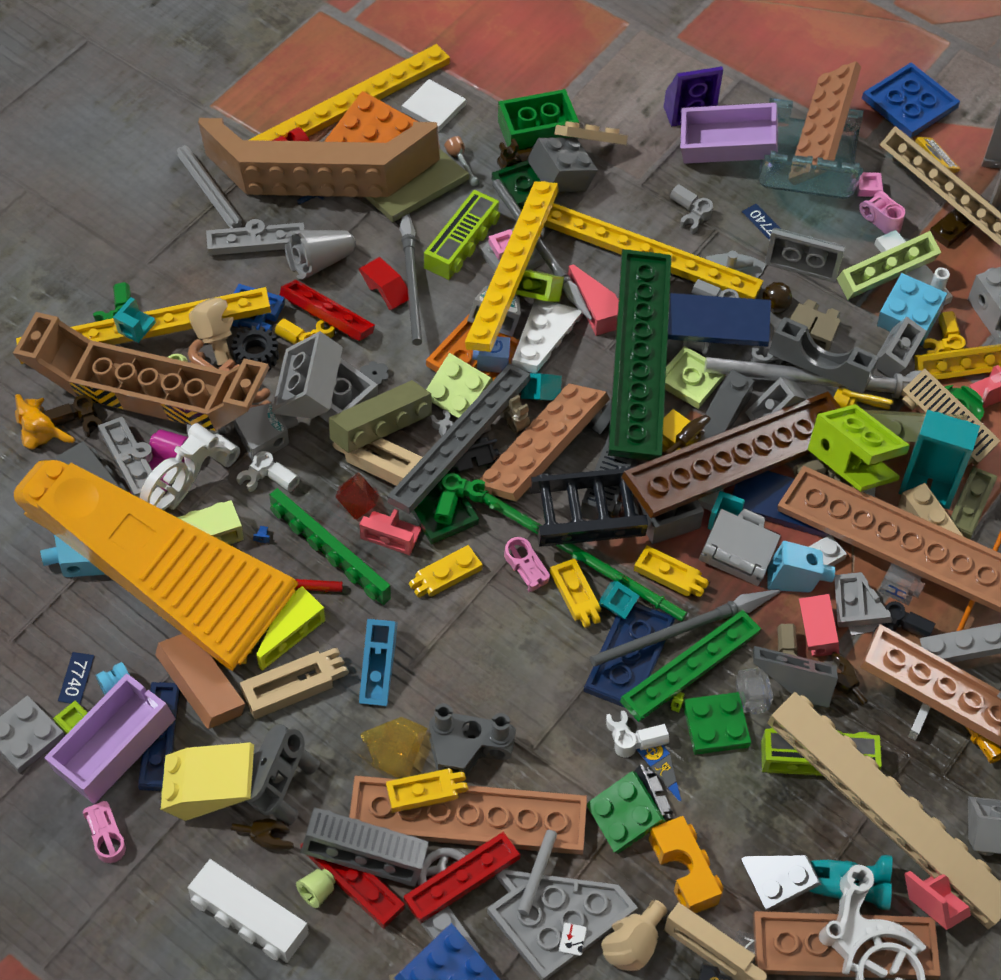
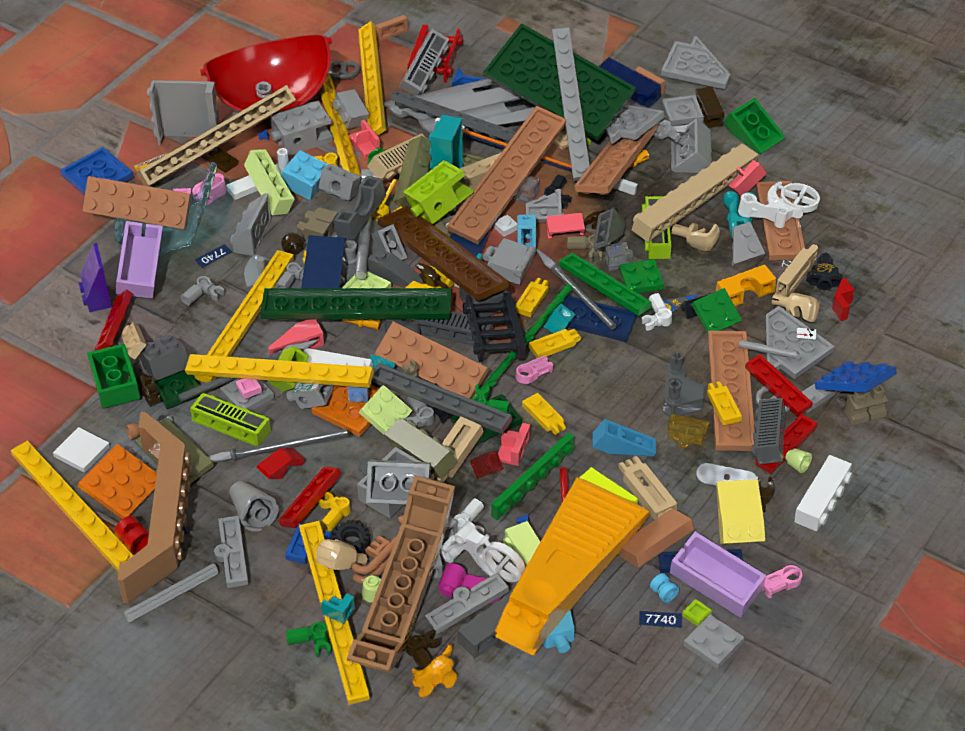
camera: 90 degrees left, 10 degrees down
none -> red plate [94,289,133,351]
none -> tan piece [672,223,720,251]

